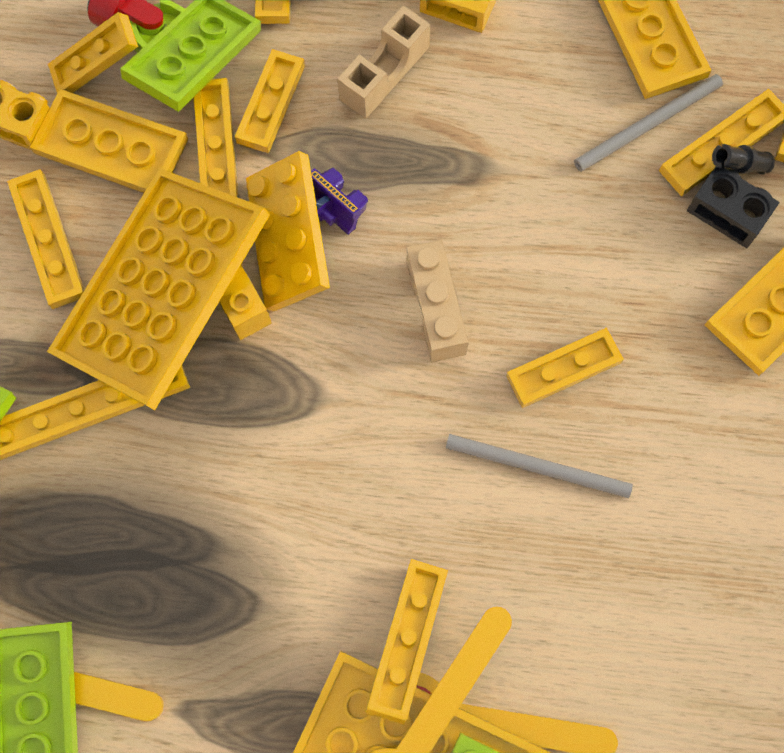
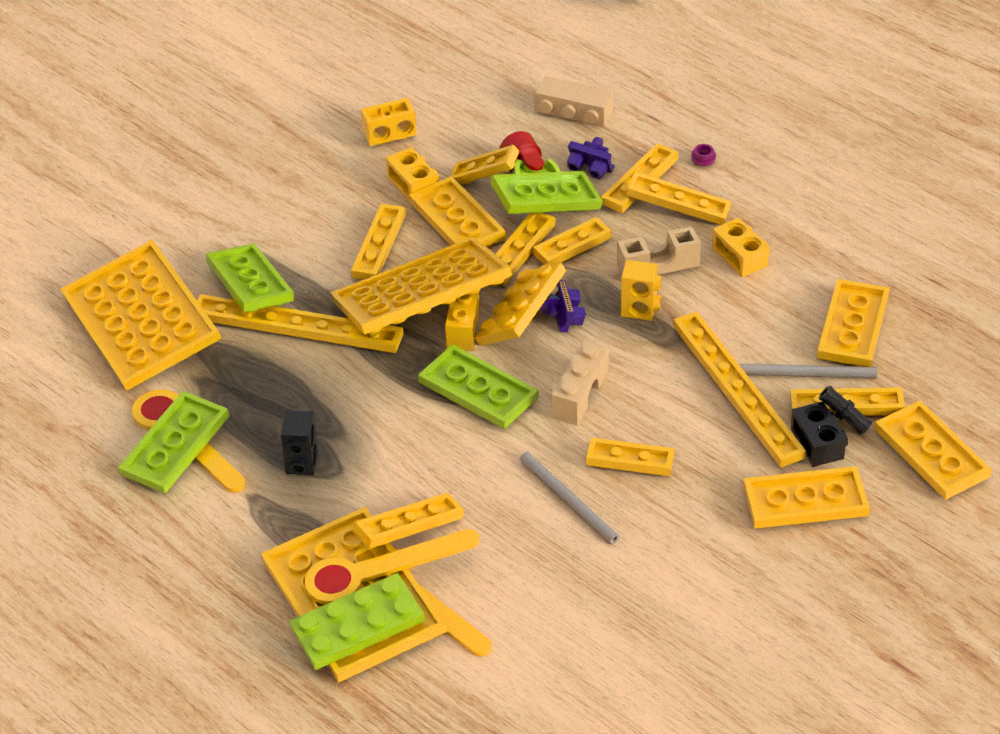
camera: 35 degrees right, 30 degrees down
none -> black brick [281,410,318,475]
none -> lime plate [418,344,539,430]
none -> yellow brick [621,260,662,321]
none -> yellow plate [673,311,806,468]

